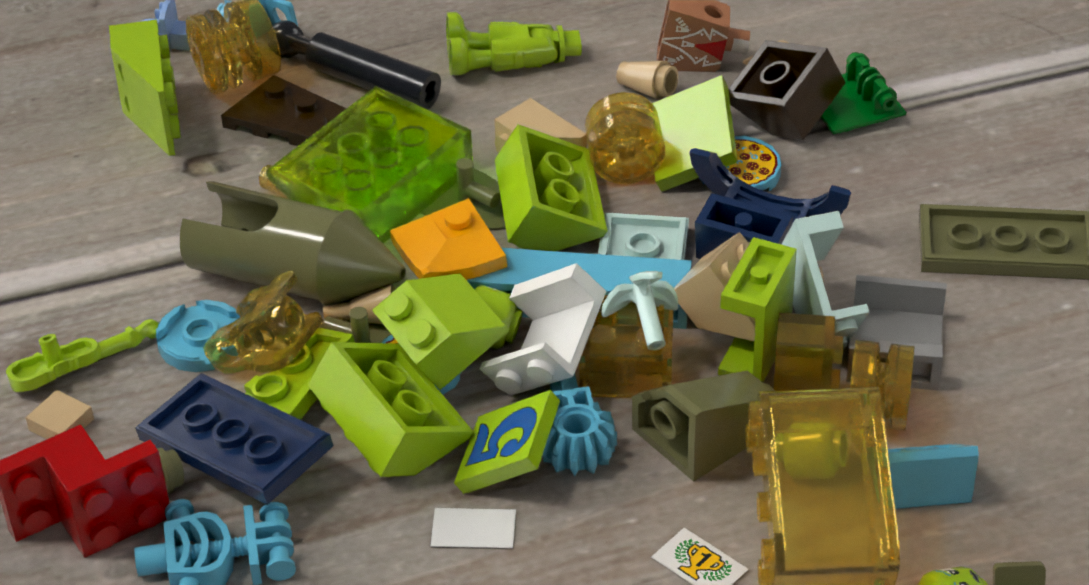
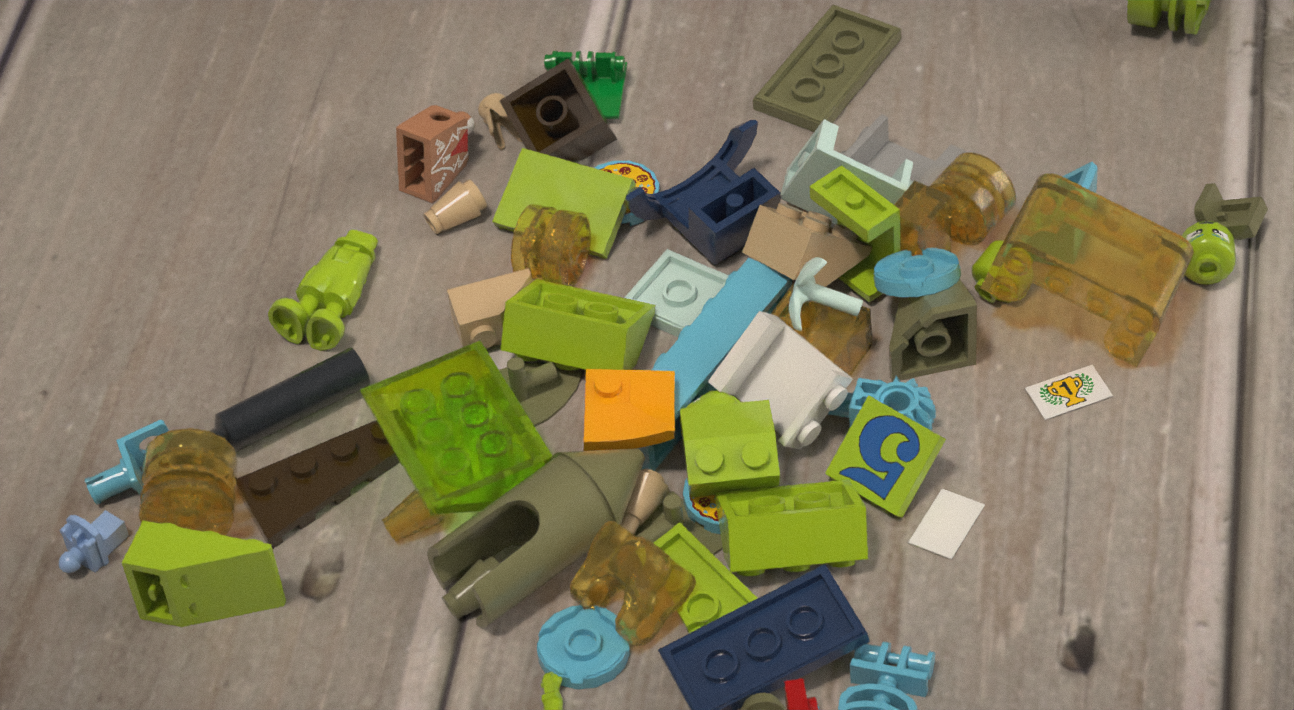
camera: 60 degrees left, 5 degrees up
none -> medium azure tile [874,248,961,297]

